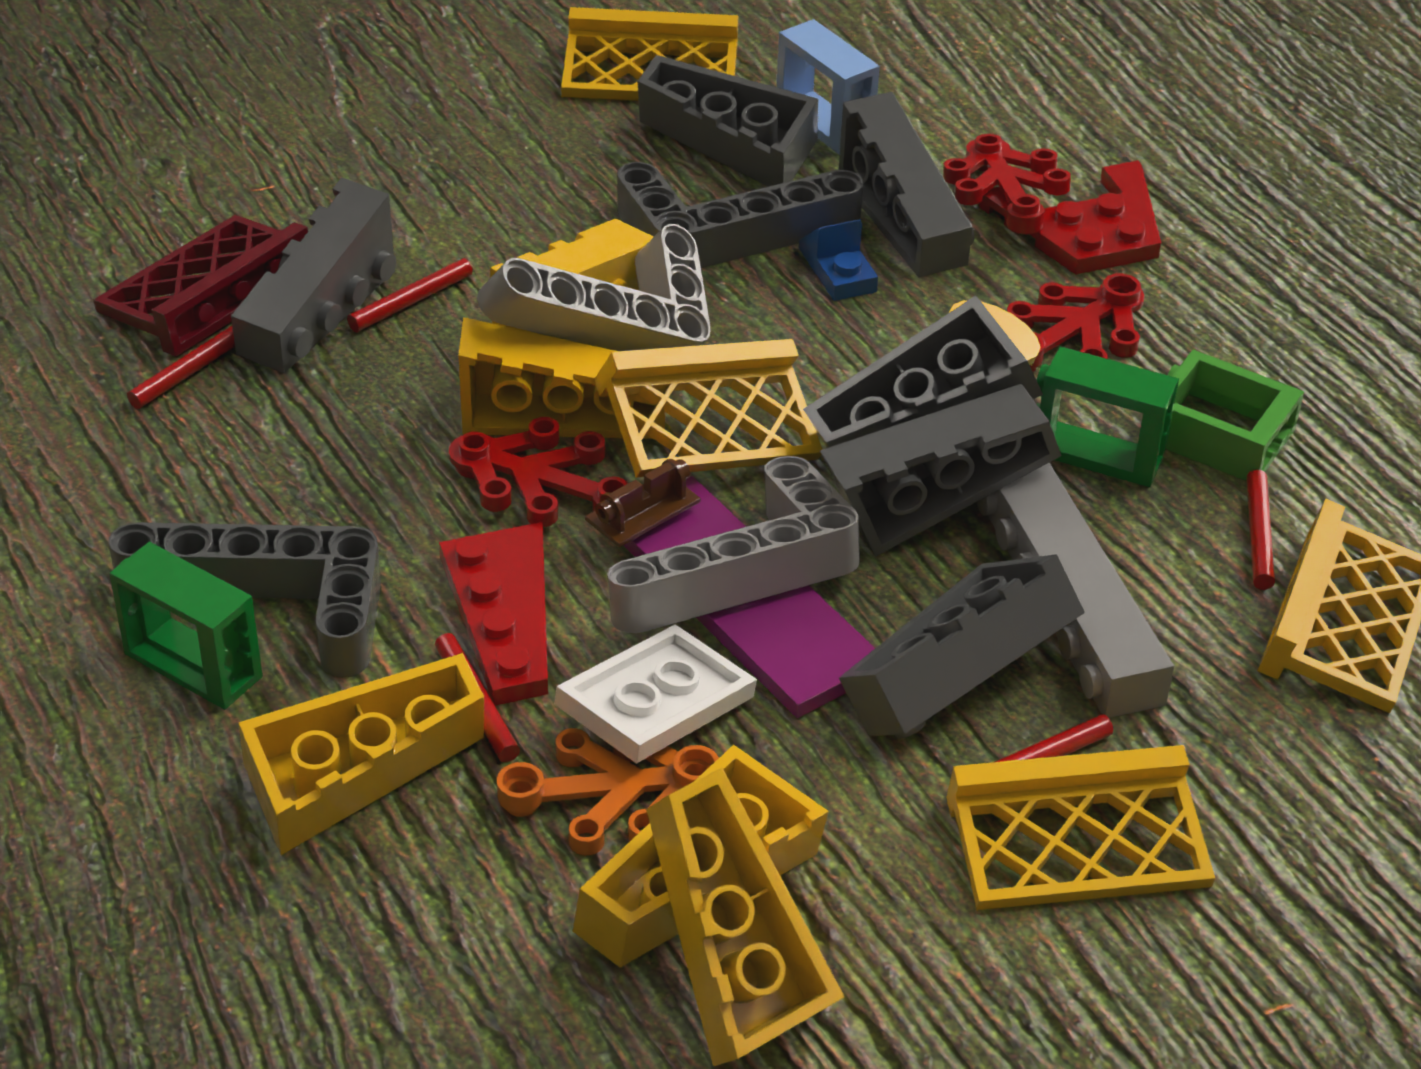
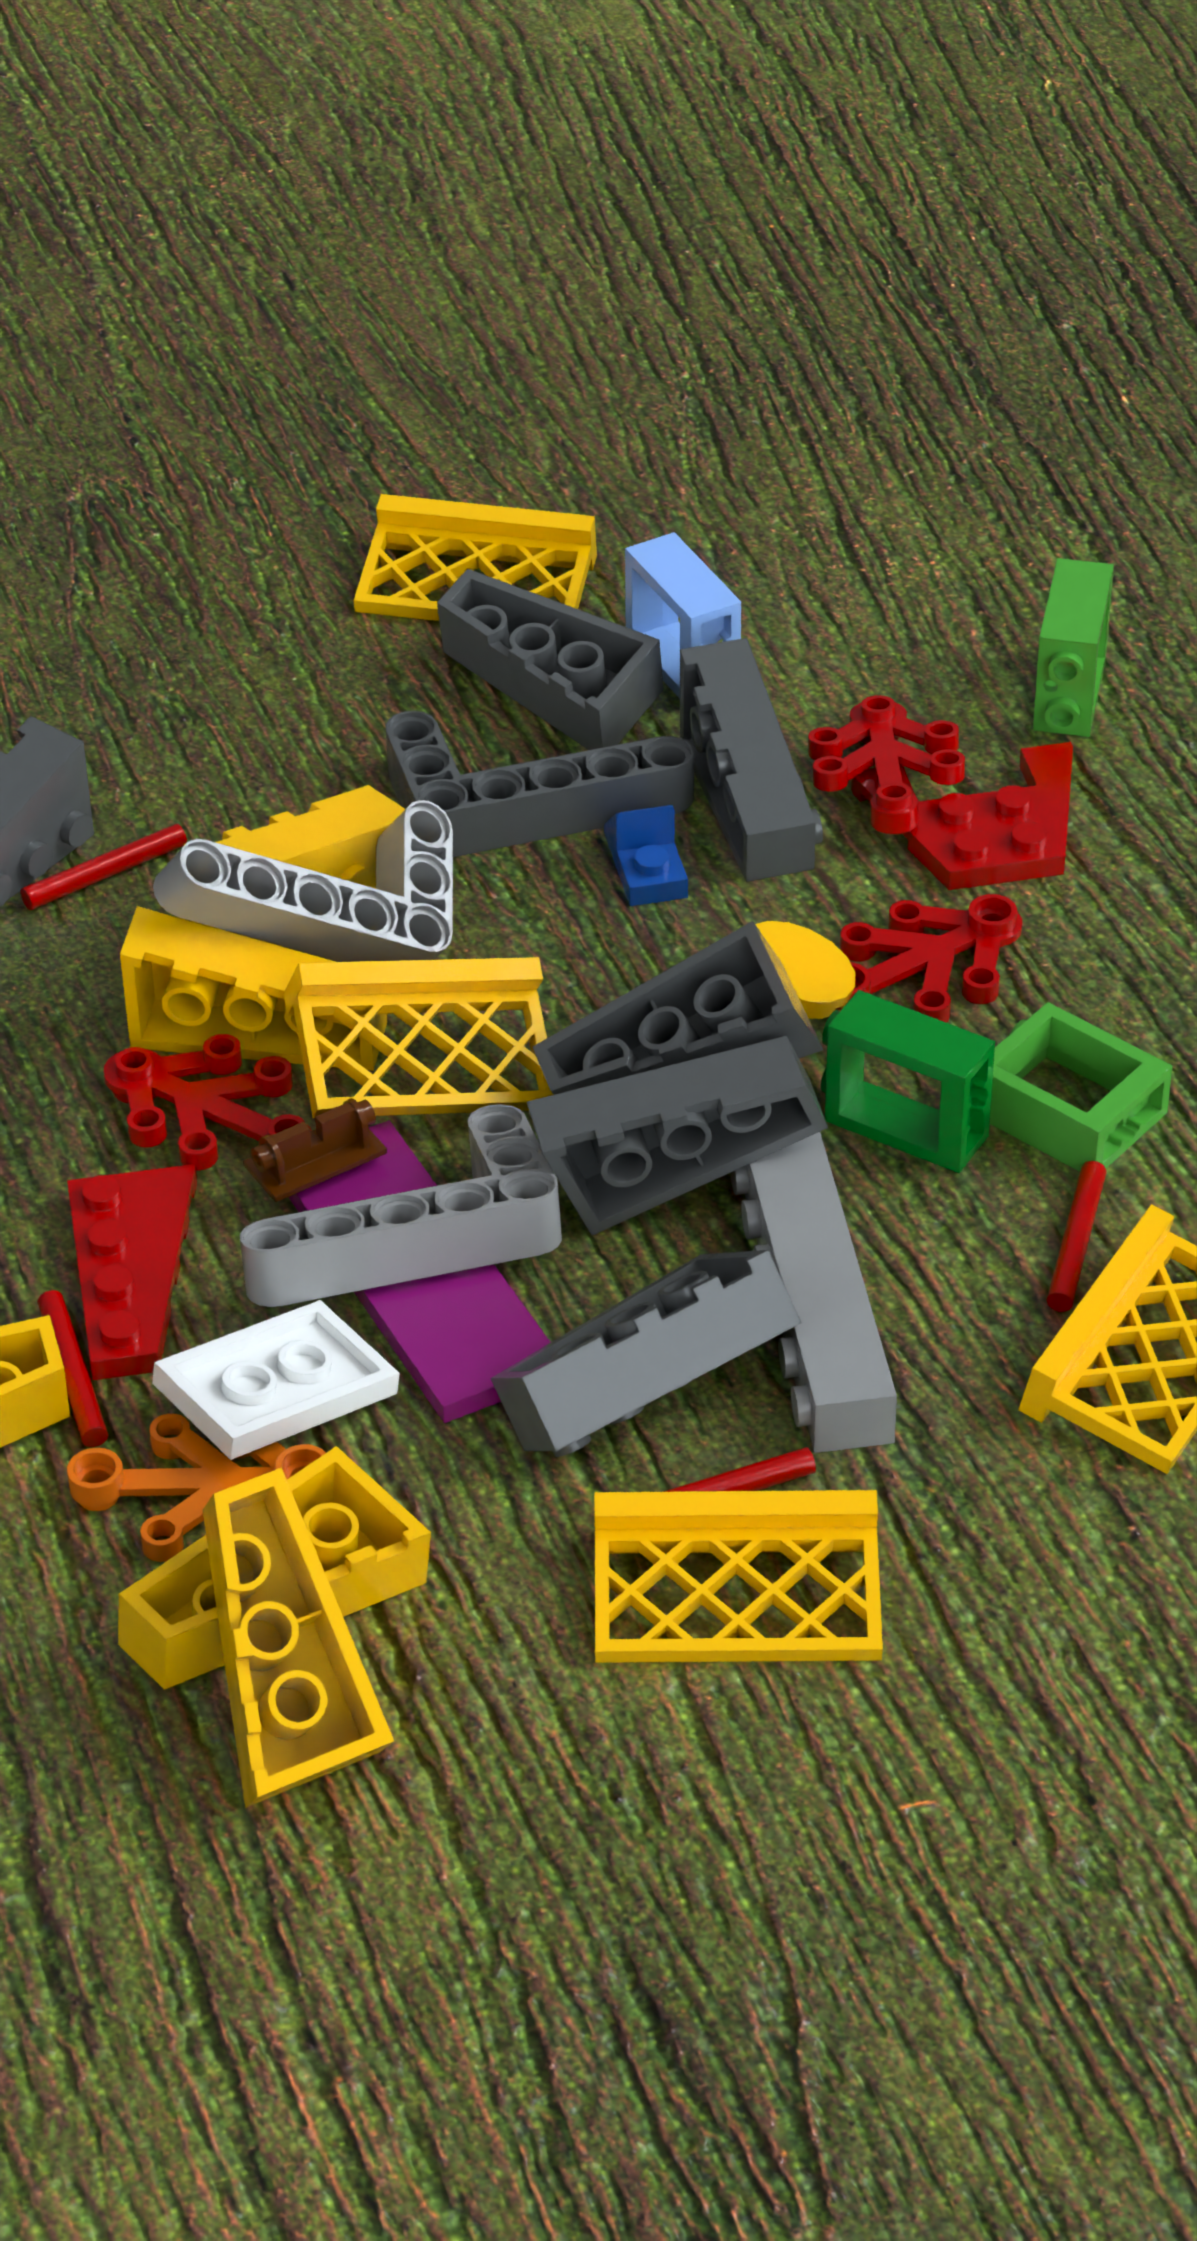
camera: 10 degrees right, 0 degrees up
none -> bright green window [1033,558,1114,737]

